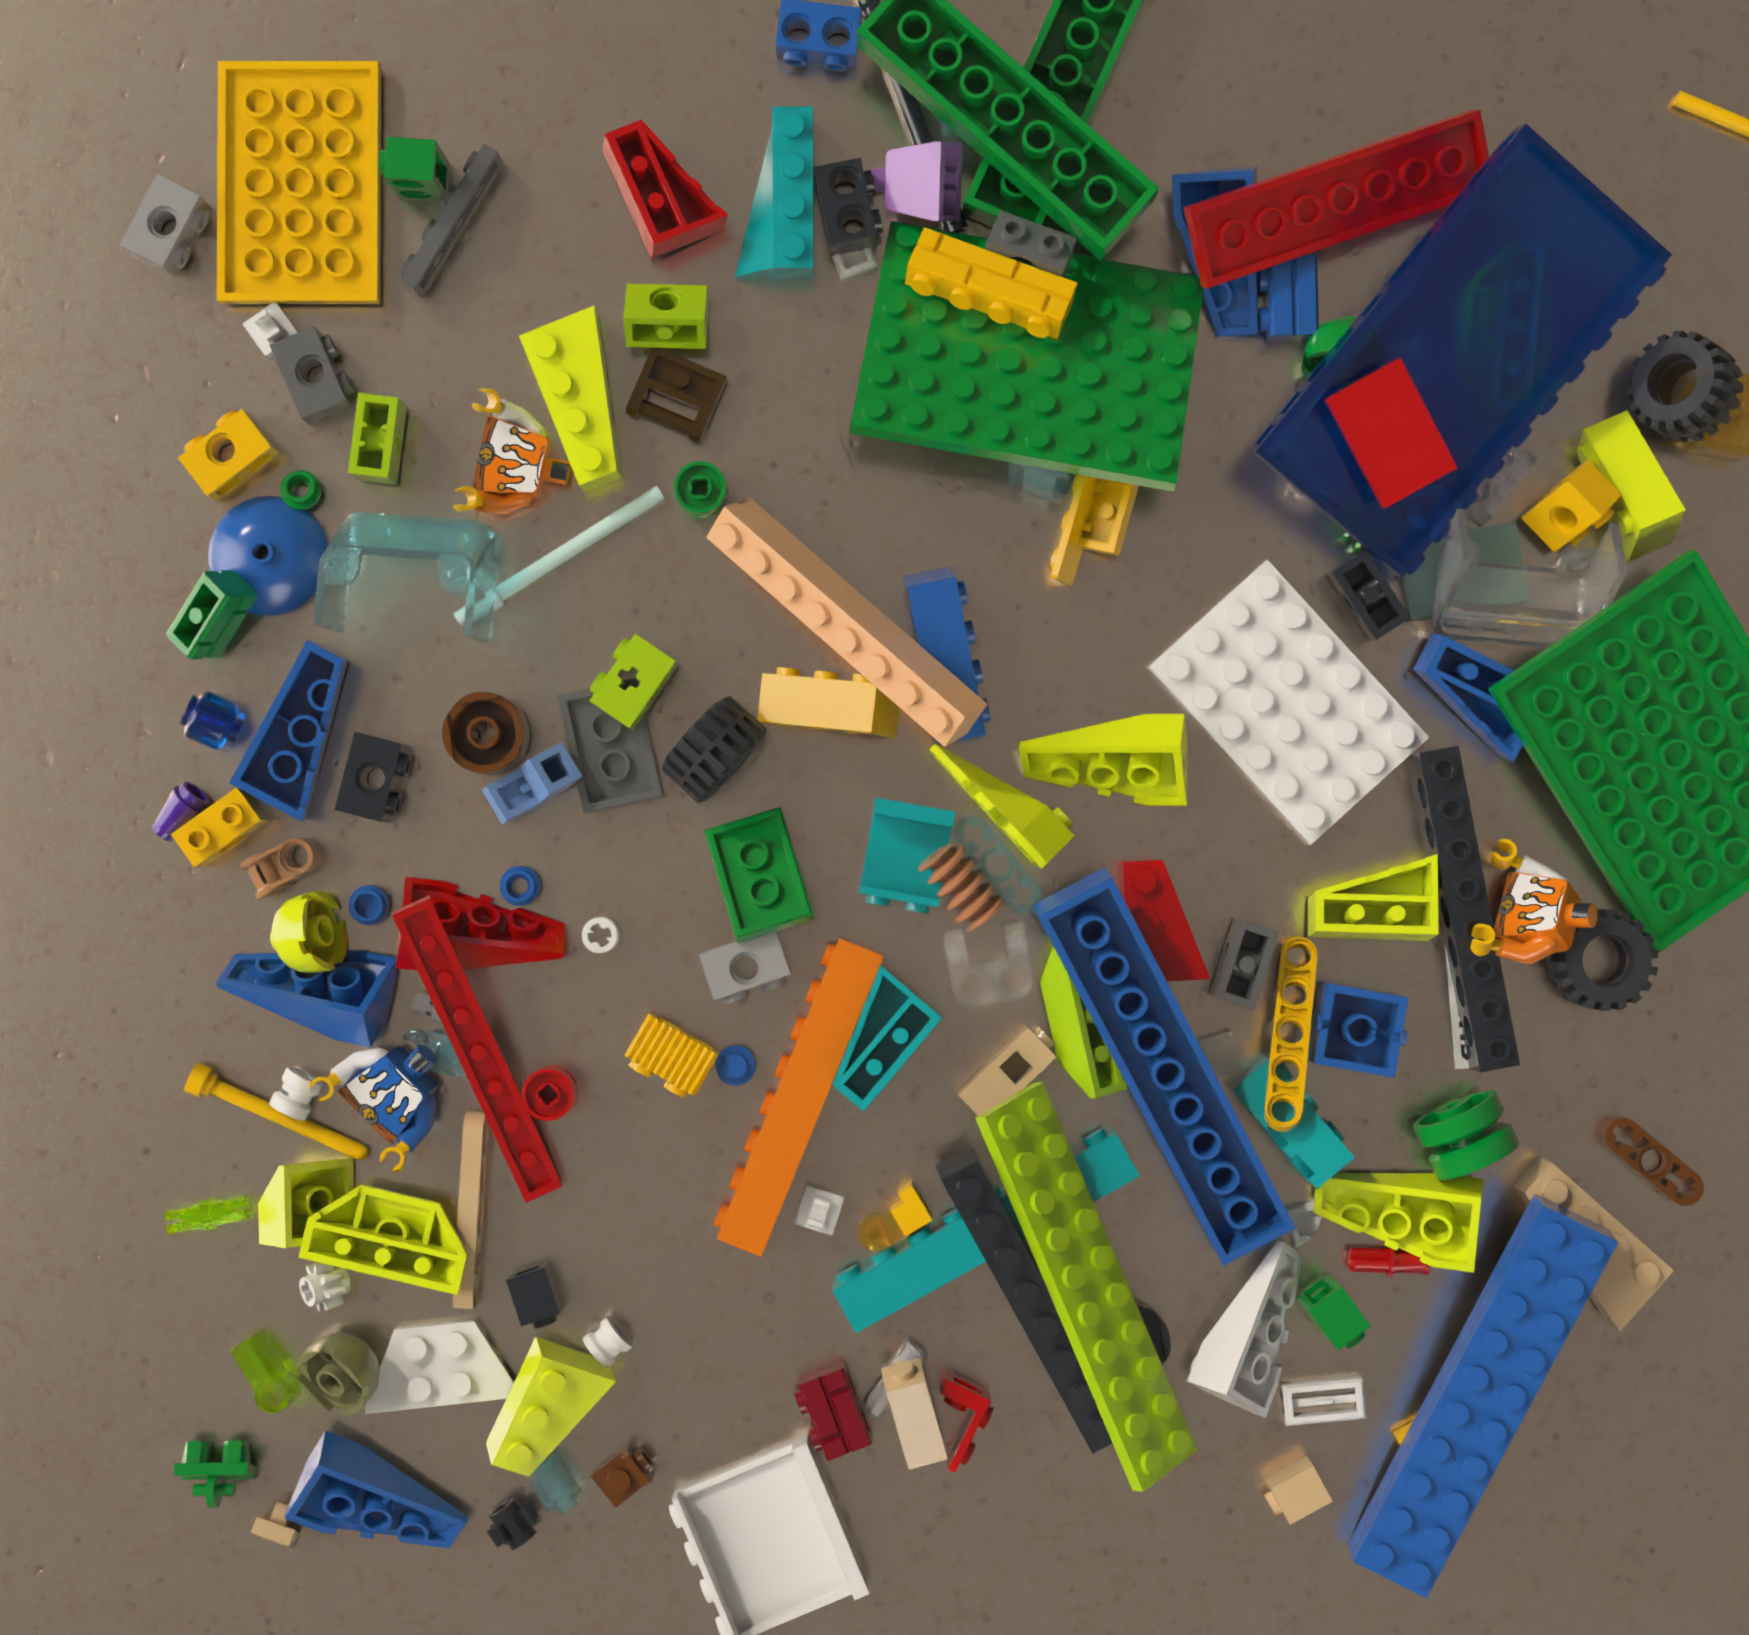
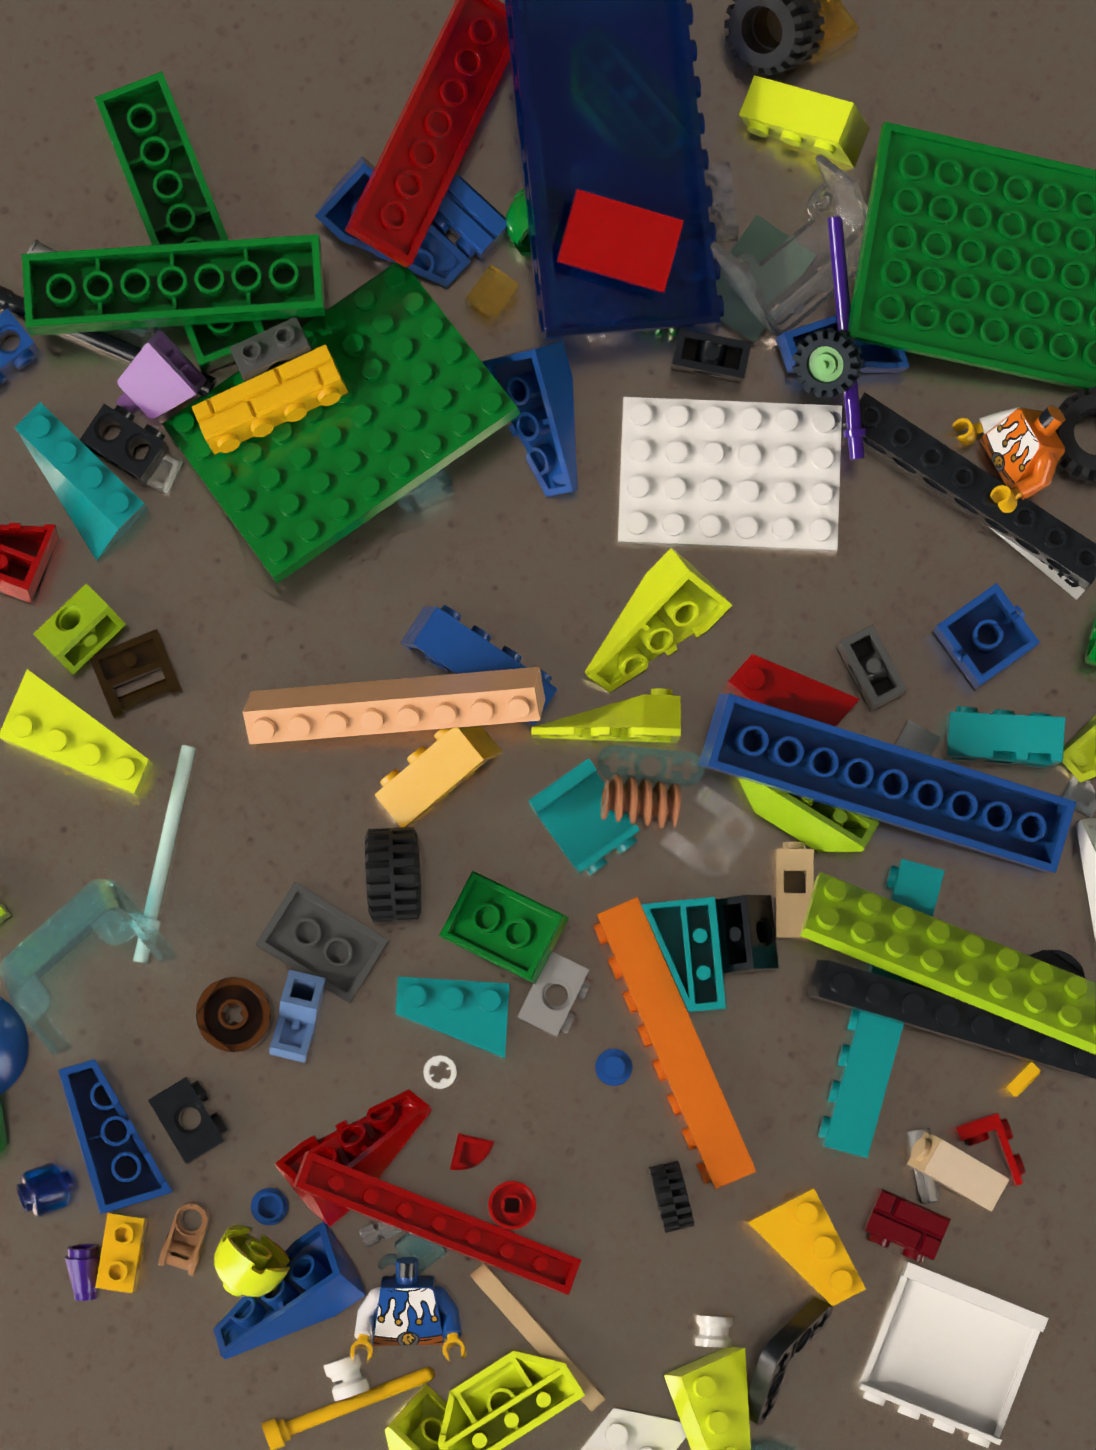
camera: 45 degrees left, 5 degrees down
torso [453,388,571,515] -> none
blue plate [500,866,541,906] -> none
black brick [506,1261,565,1329] -> none
lime brick [589,634,678,730] -> none
reddish brown bracket [591,1443,655,1508] -> none
yellow brick [624,1012,720,1098] -> none
green wheel [673,461,729,521] -> none
white tile [794,1183,845,1236] -> none
leg [858,1181,933,1251] -> none
yellow bracket [1050,474,1139,586] -> none
yellow beam [1264,937,1318,1132] -> none
neon yellow wedge [1308,854,1439,941] -> none
yellow brick [1521,459,1622,553] -> none
none -> teal wedge [395,976,510,1059]
none -> red tile [450,1133,495,1170]
none -> clear yellow panel [465,264,519,327]
none -> blue wedge [482,340,578,497]
none -> black tyre [649,1160,694,1233]
none -> black brick [716,895,779,973]
none -> yellow wedge [745,1188,866,1306]
none -> black beam [748,1297,833,1426]
none -> black wheel [792,328,864,398]
none -> dark purple bar [827,216,866,460]
none -> yellow tile [1002,1061,1041,1097]

